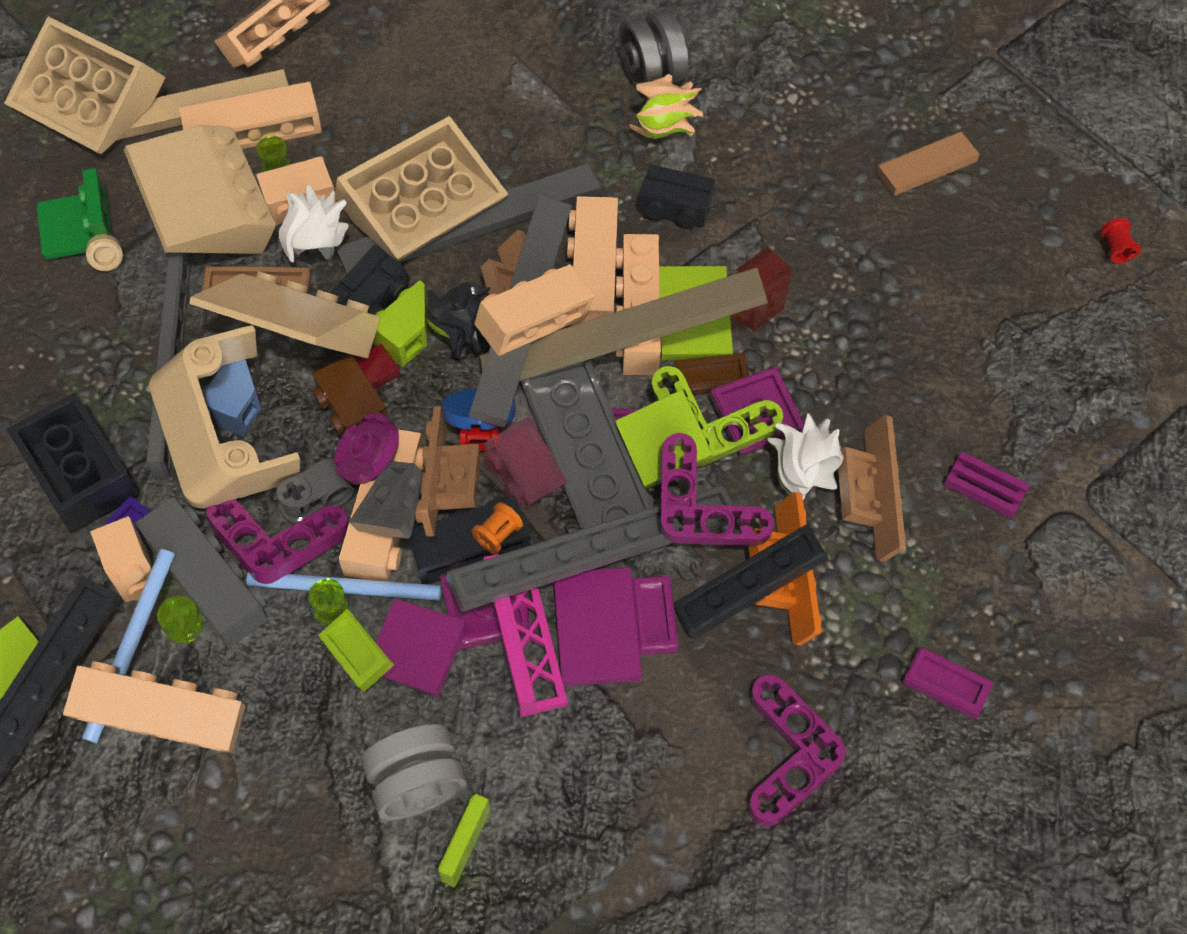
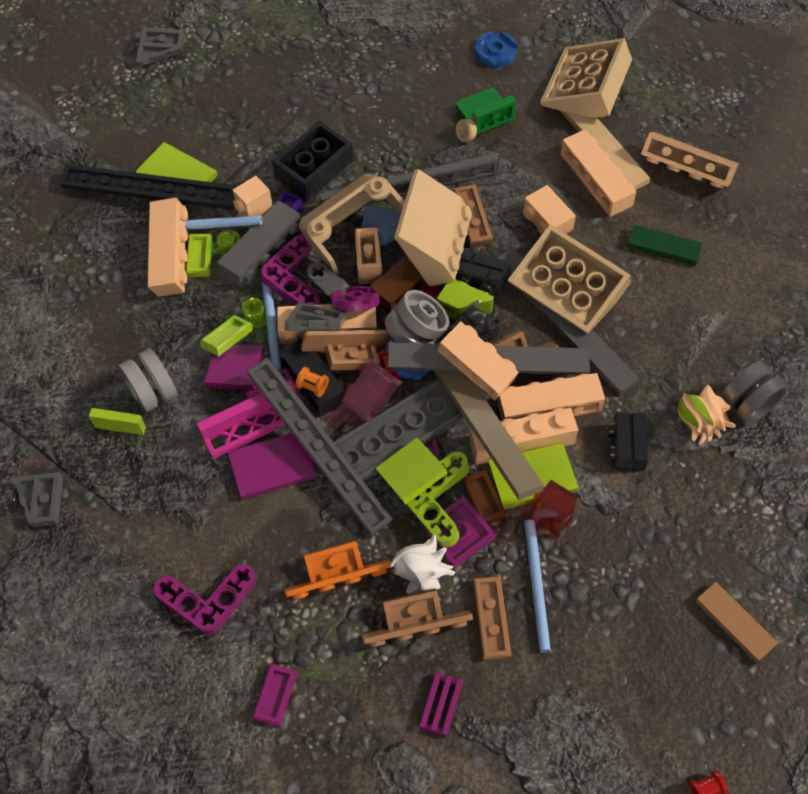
camera: 80 degrees right, 0 degrees up
tan slope [124,125,276,254] -> none
clear neon green bush [256,136,290,172] -> none
white hair [279,185,348,263] -> none
magenta tile [631,576,678,655] -> none
magenta beam [660,433,774,546] -> none
black tile [674,524,829,639] -> none
none -> lime tile [186,233,213,277]
none -> light nougat brick [355,227,382,284]
none -> light grey wheel [385,290,449,344]
none -> medium nougat tile [473,576,512,661]
none -> light blue piece [524,520,551,653]
none -> dark green tile [627,225,703,266]

